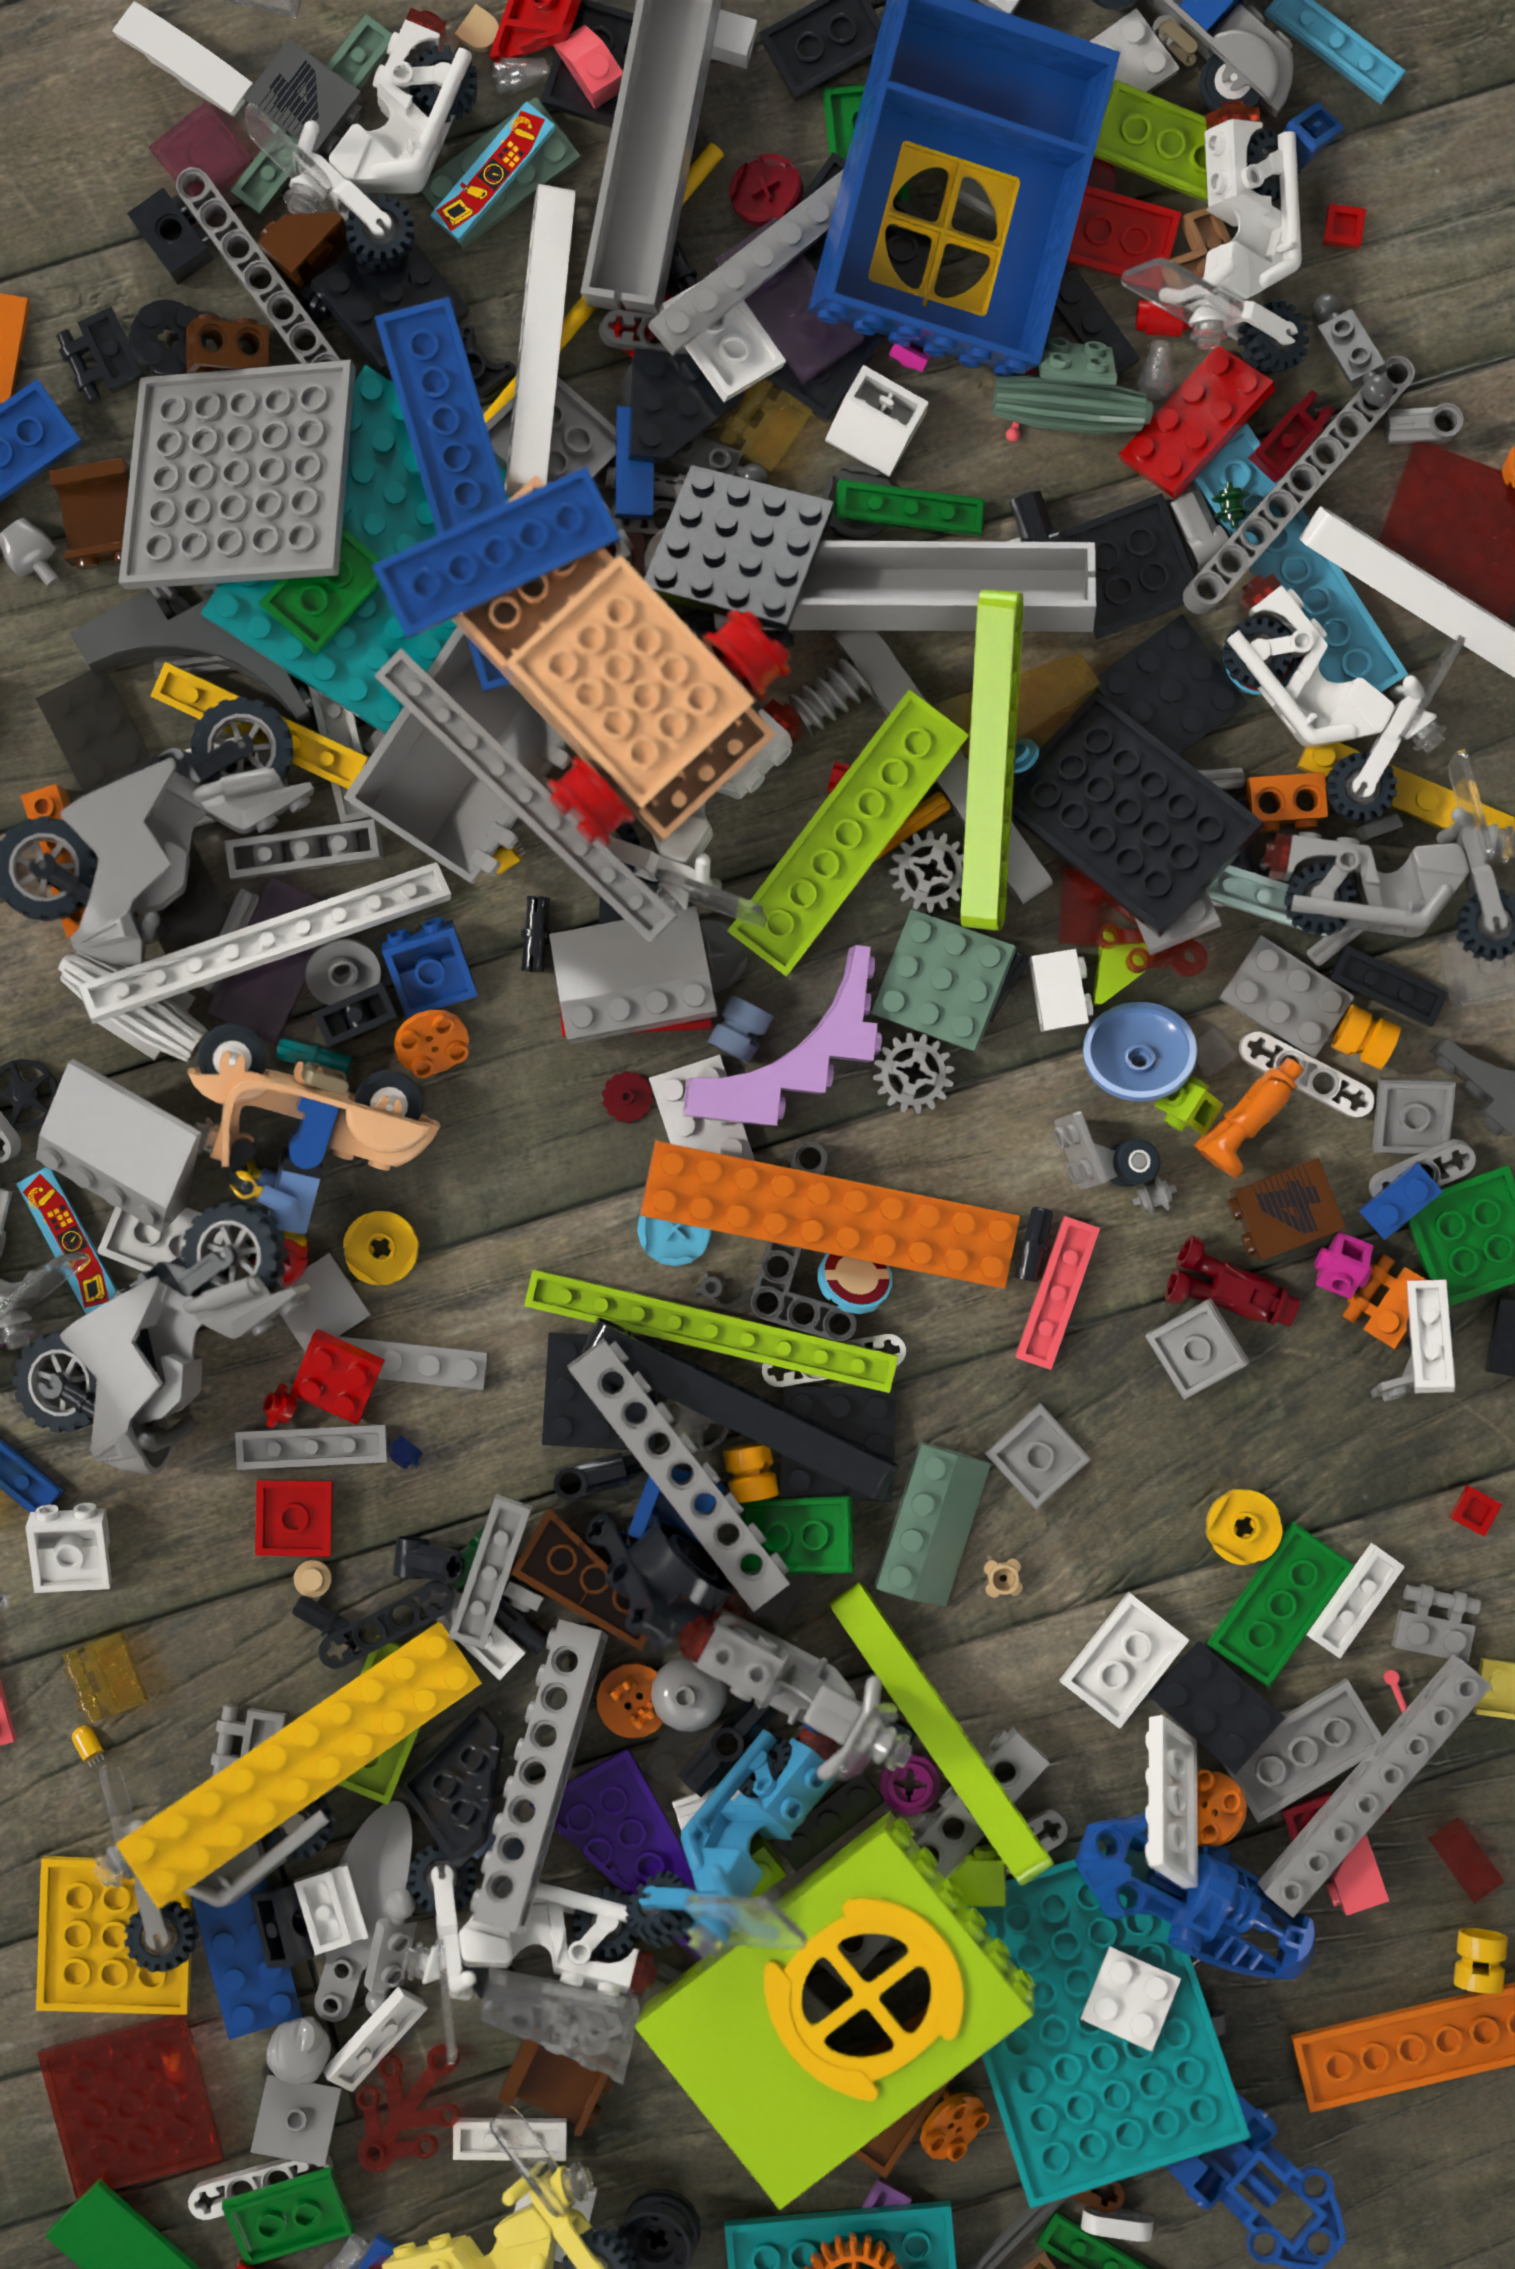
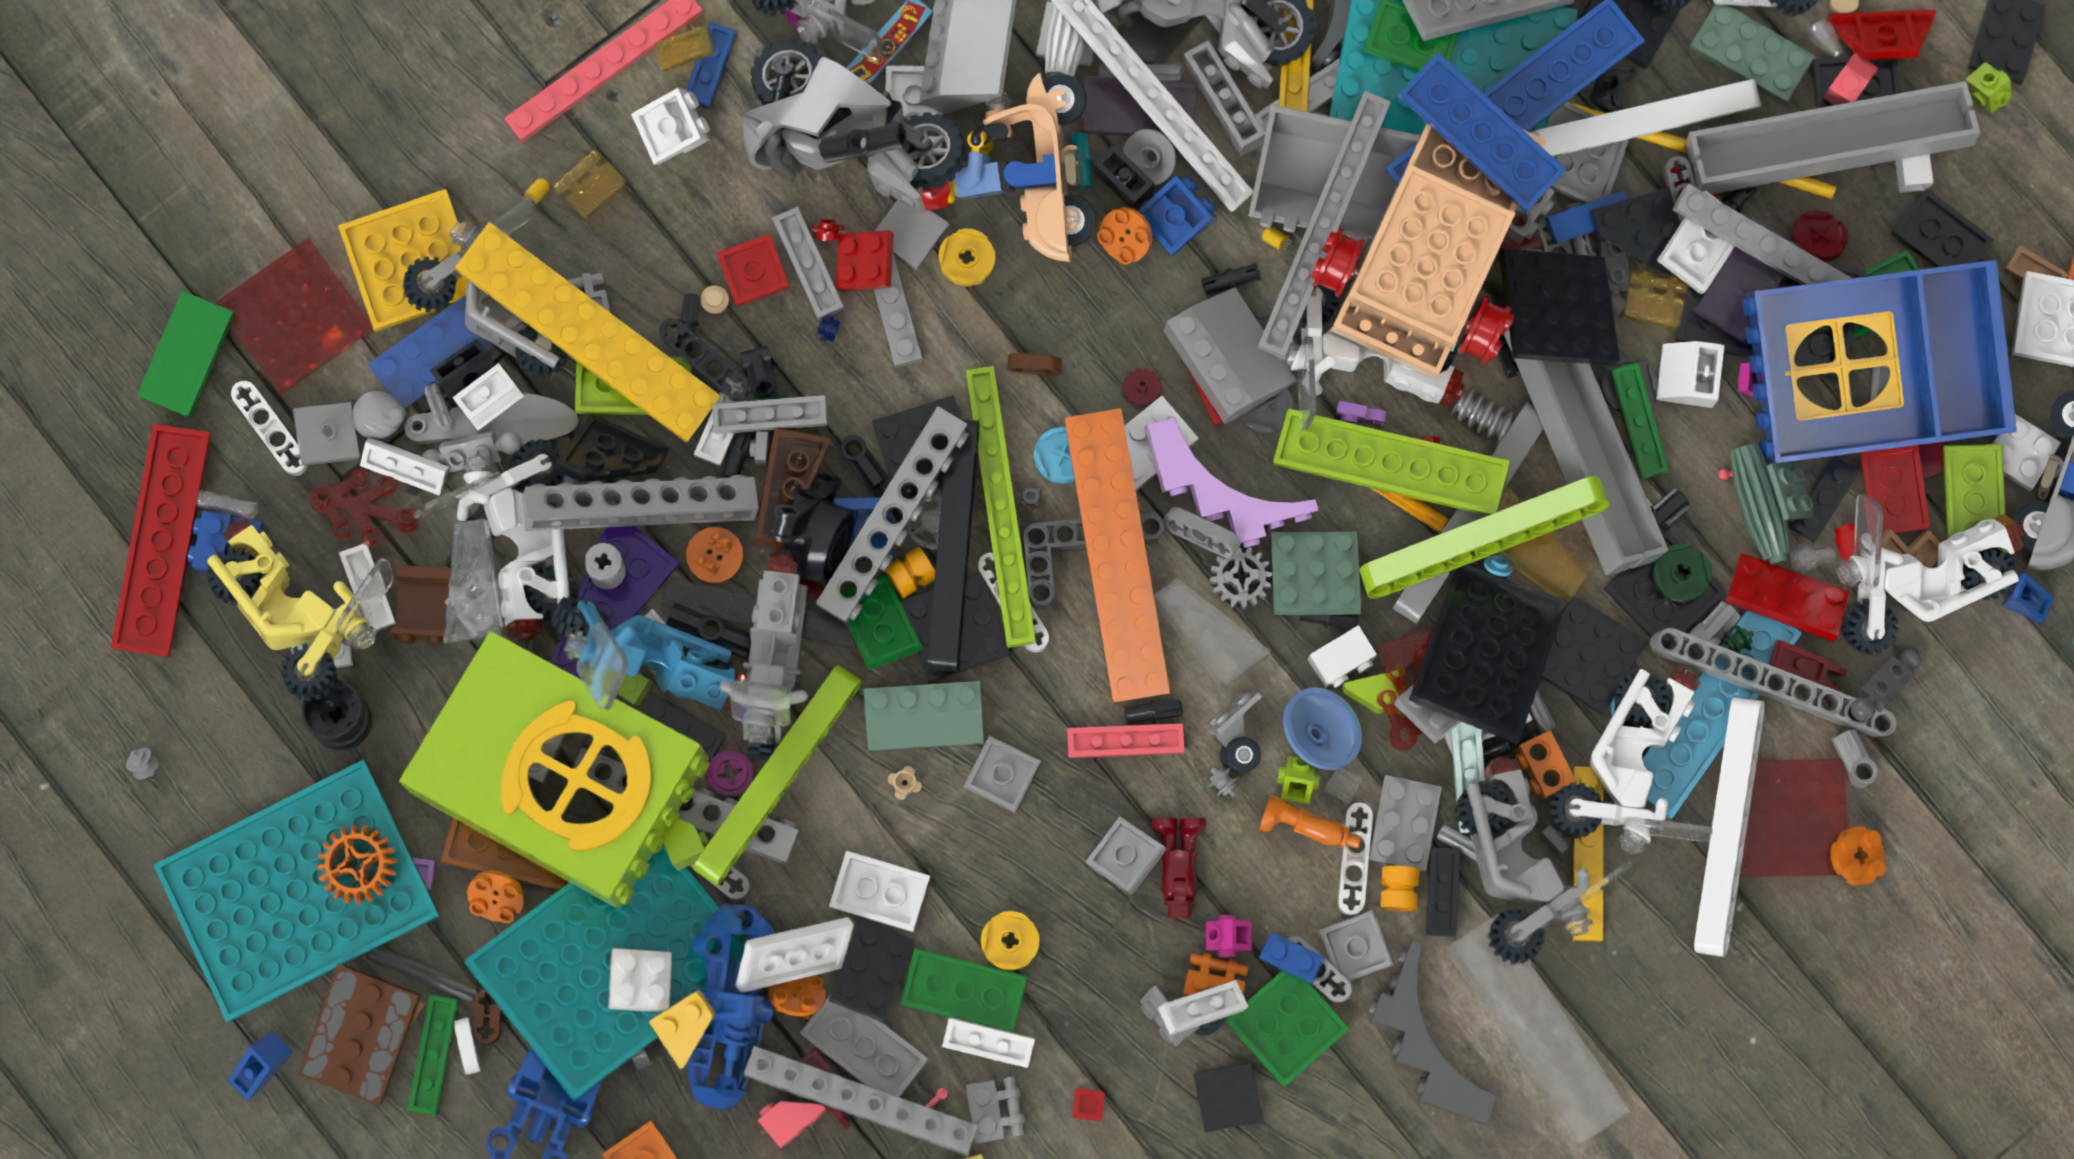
camera: 65 degrees right, 10 degrees down
green tile [222,2166,355,2266] -> none
tile [430,101,556,243] -> none
light grey cylinder [651,1655,727,1732] -> none
sand blue wheel [708,995,774,1064] -> none
tile [818,1253,892,1314] -> none
light grey gear [889,831,964,913] -> none
reddish brown panel [1227,1158,1346,1261] -> none
red plate [1321,203,1366,250] -> none
none -> light grey axle [424,383,453,433]
none -> light grey piece [585,543,626,589]
none -> yellow wing [649,989,716,1069]
none -> black piece [819,123,908,163]
none -> reddish brown beam [1007,353,1062,376]
none -> clear wedge [1154,578,1271,691]
none -> light grey beam [1163,507,1241,558]
none -> medium lavender plate [1335,401,1387,426]
none -> dark green plate [1652,544,1712,602]

